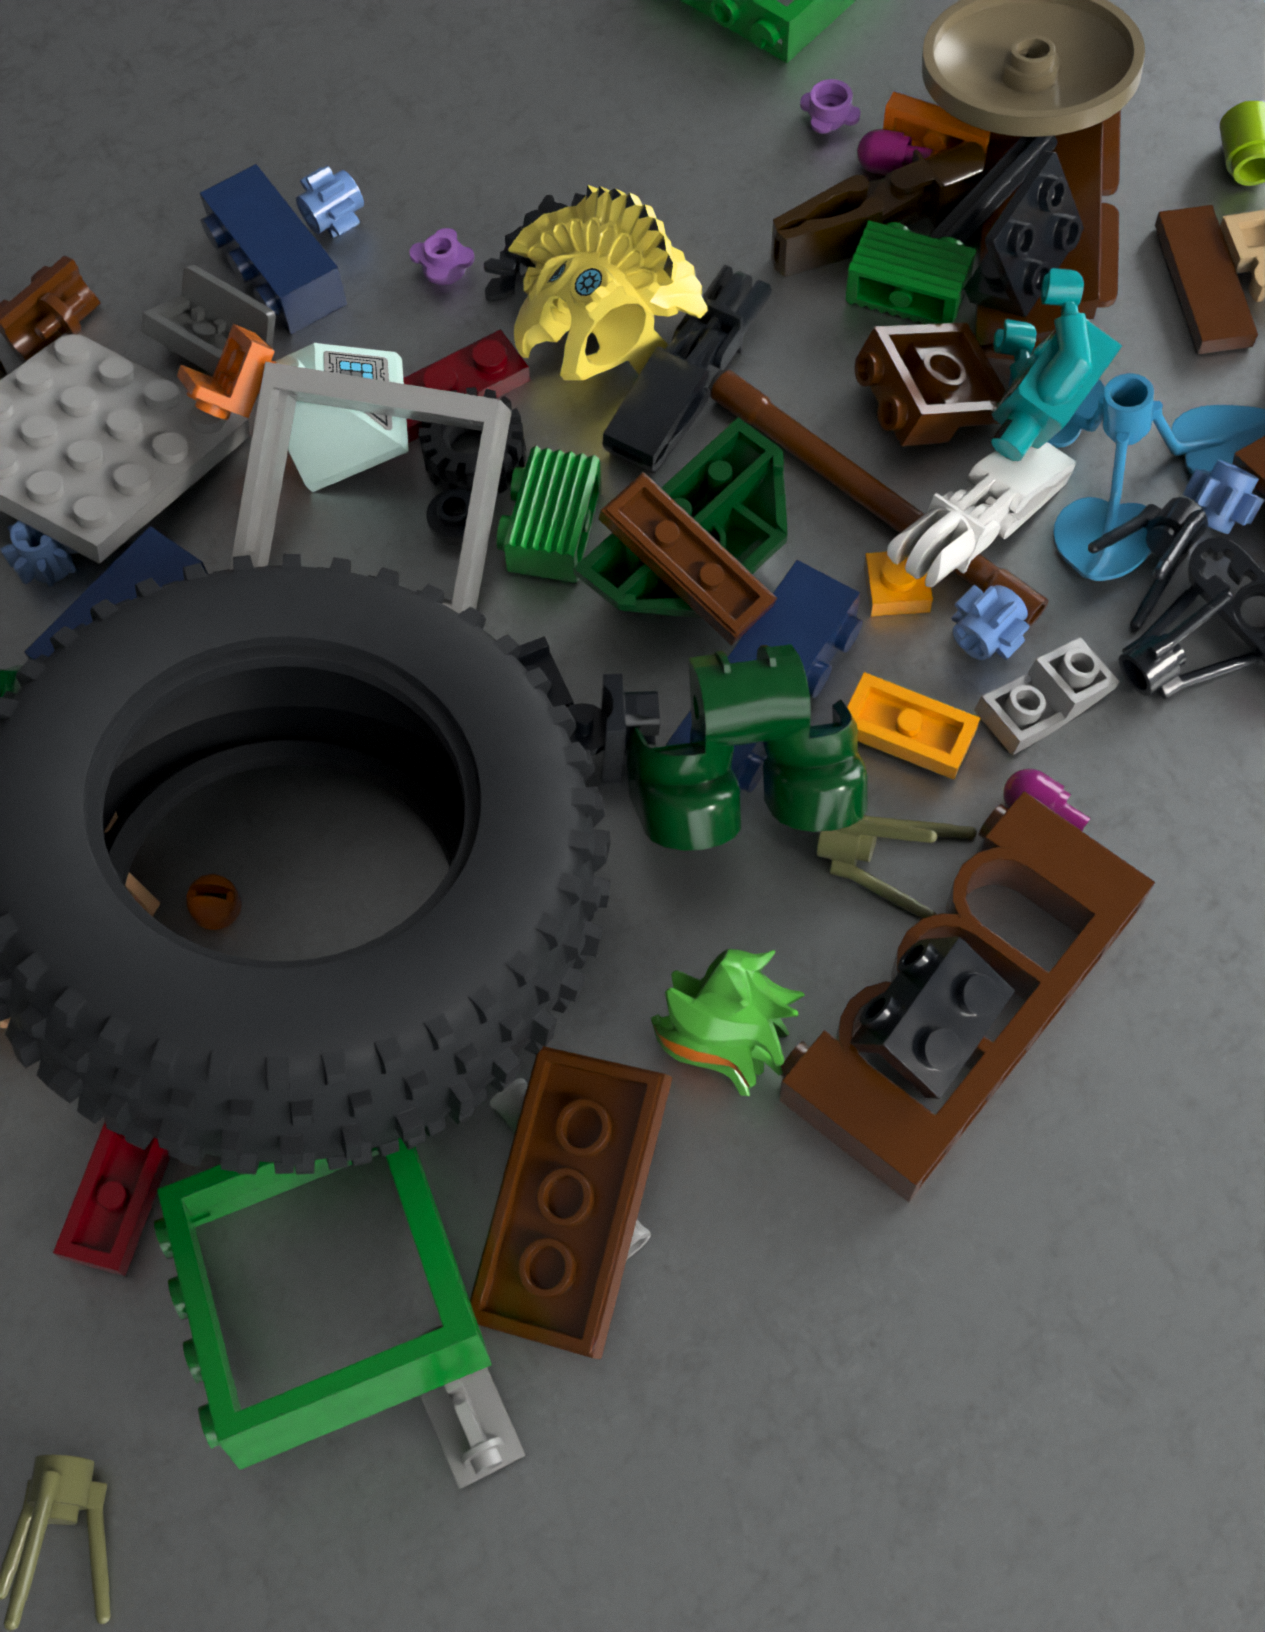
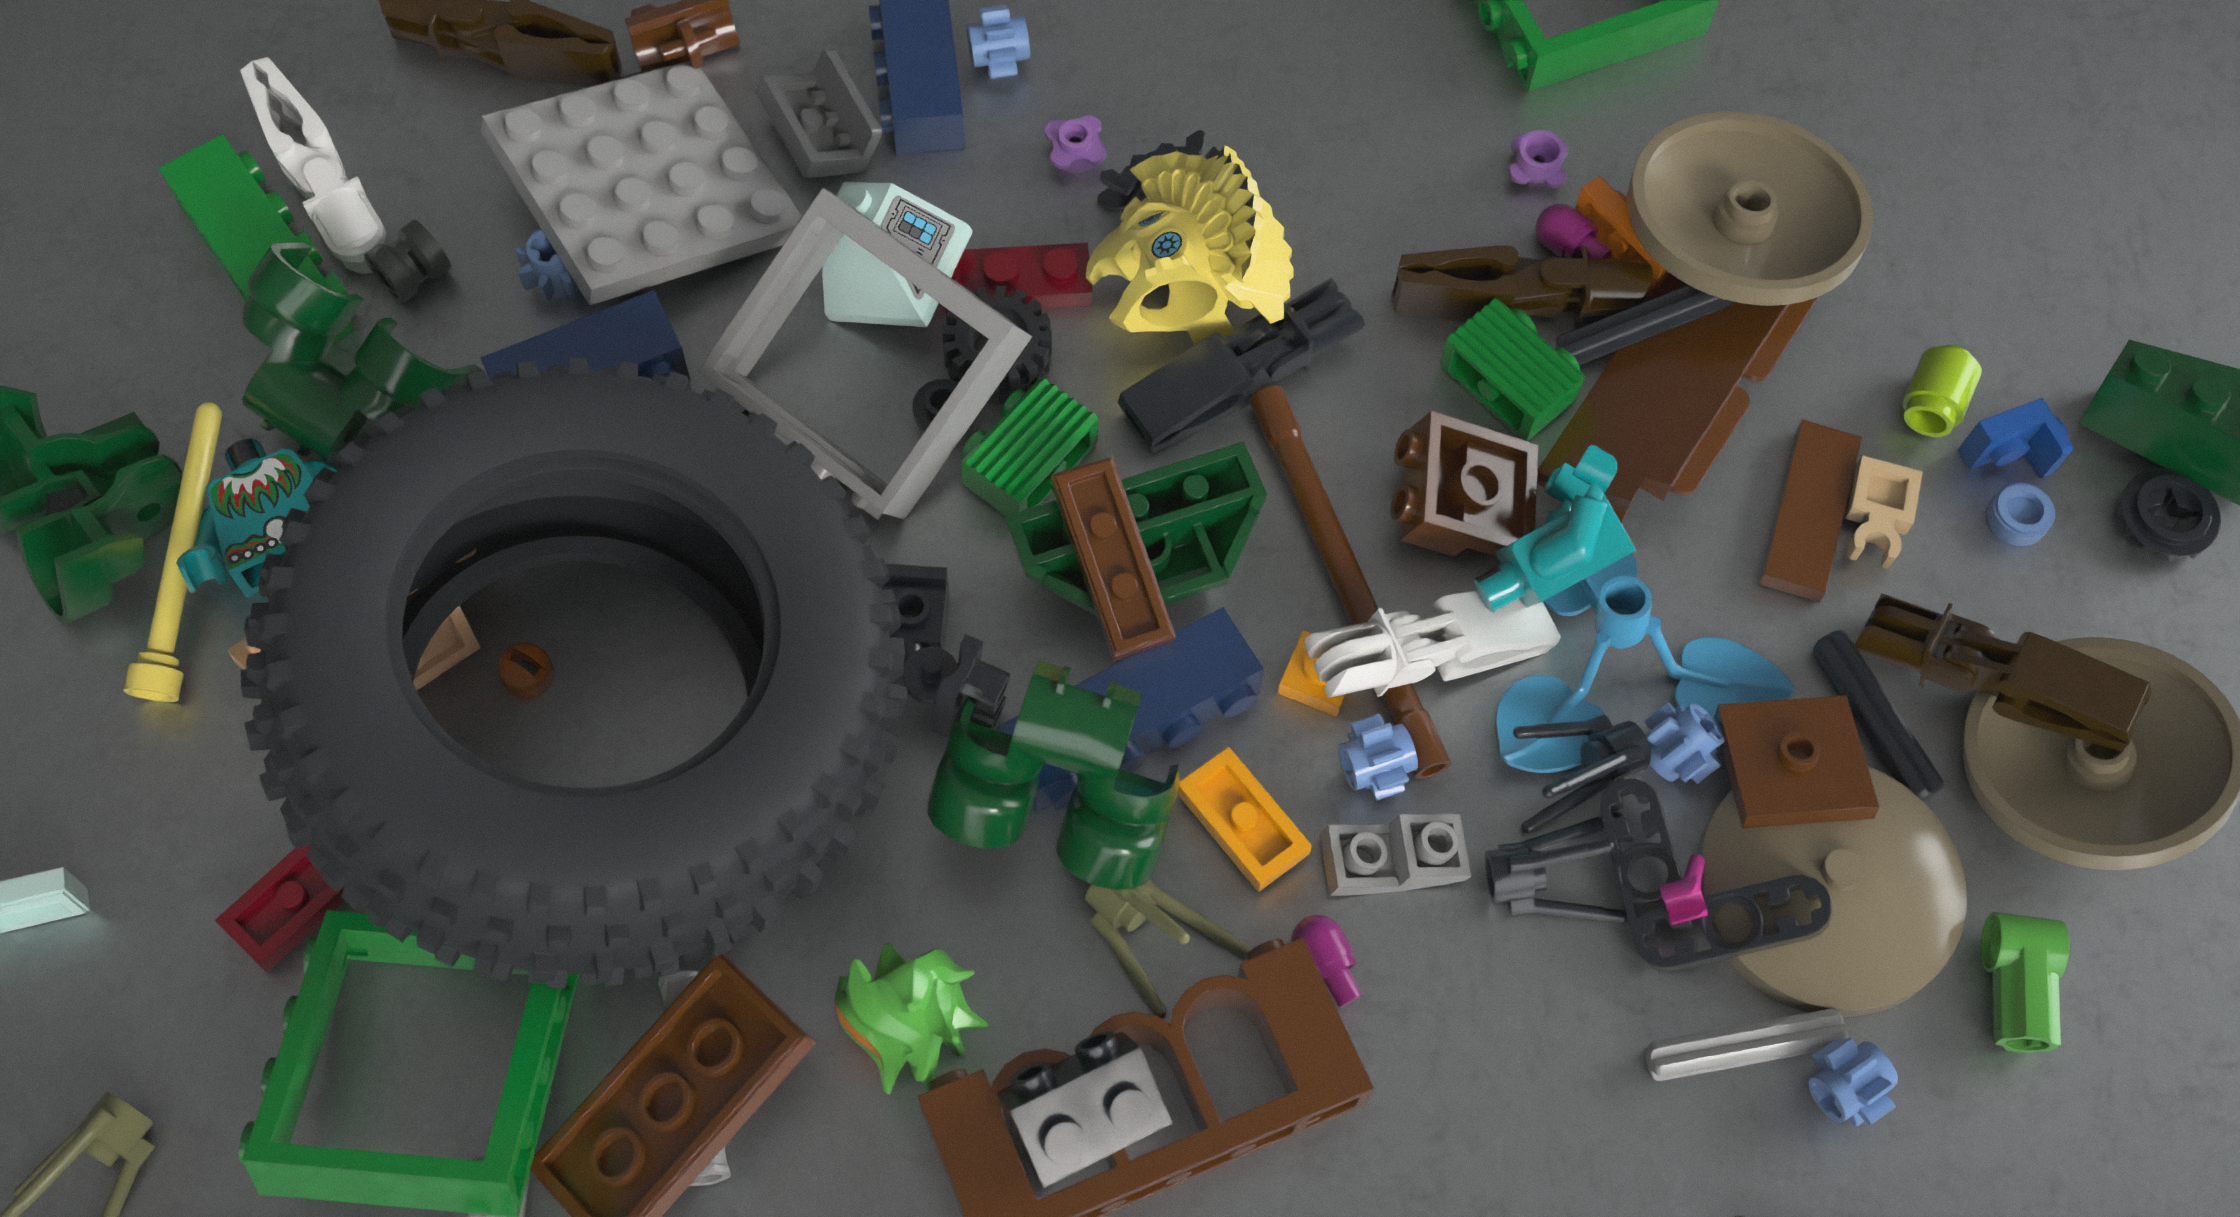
camera: 20 degrees right, 0 degrees up
orange bracket [176,324,277,420] -> none
black bracket [964,150,1084,317] -> none

